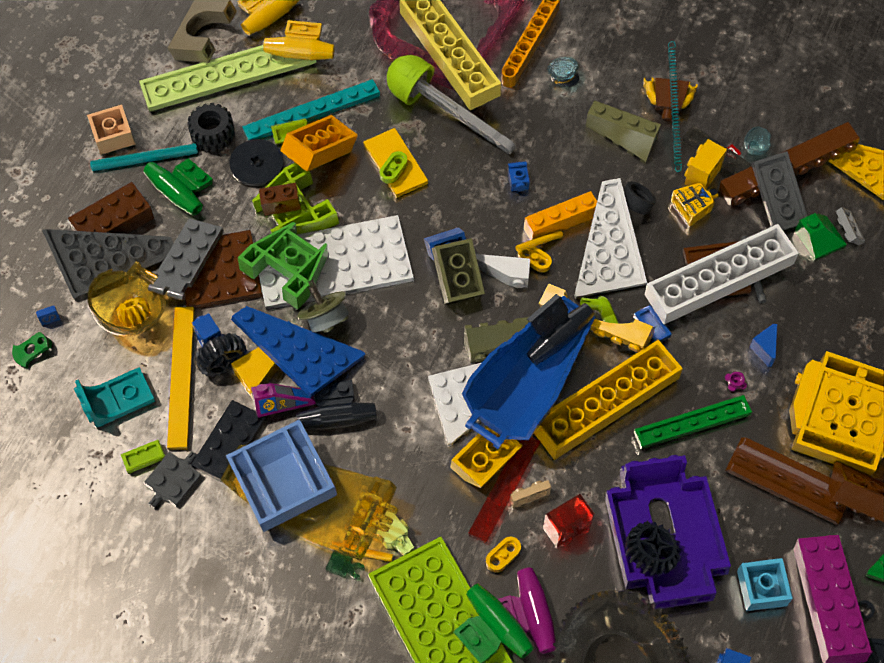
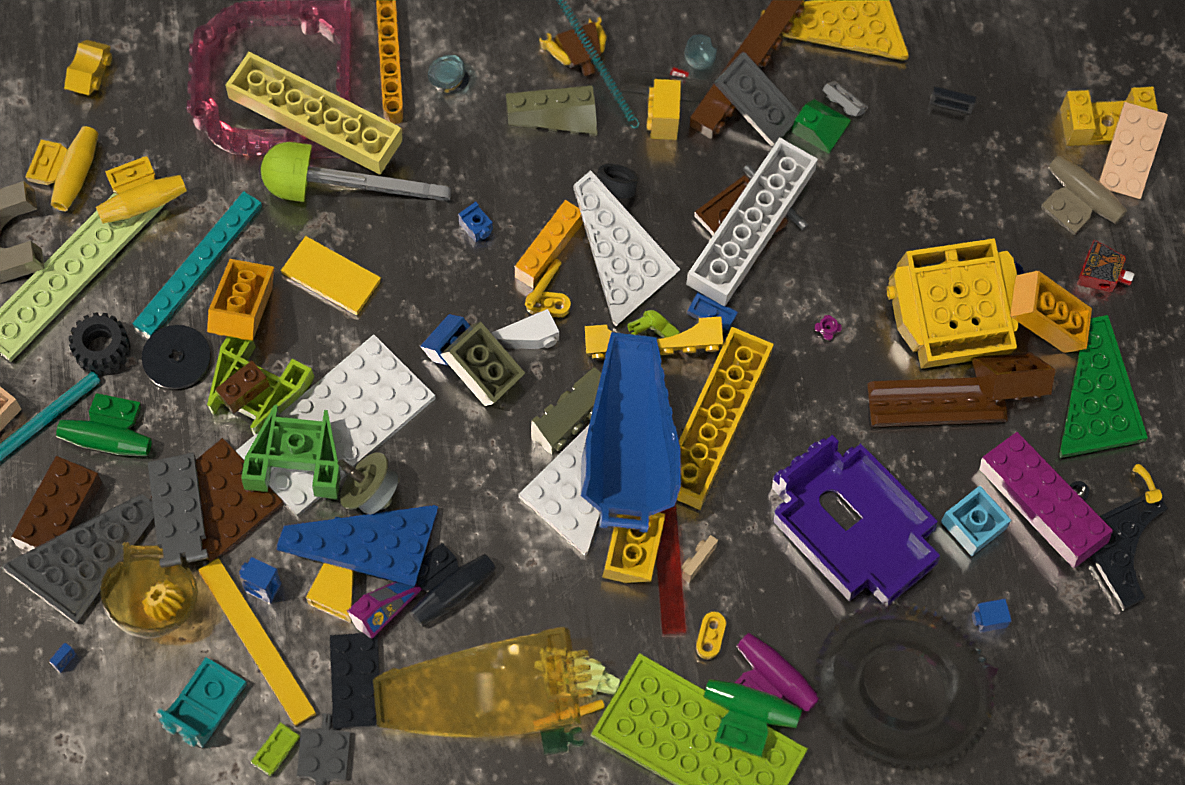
camera: 35 degrees left, 5 degrees up
green piece [12,332,52,368] -> none
black gear [195,333,247,377] -> none
medium blue slope [226,419,337,532] -> none
lime plate [271,118,307,144] -> none
lime plate [380,151,407,184] -> none
black plate [526,294,595,365] -> none
clear red brick [543,494,594,548] -> none
black gear [624,521,682,576] -> none
green plate [634,395,752,449] -> none
yellow torso [671,183,718,226] -> none
blue slope [750,324,777,367] -> none

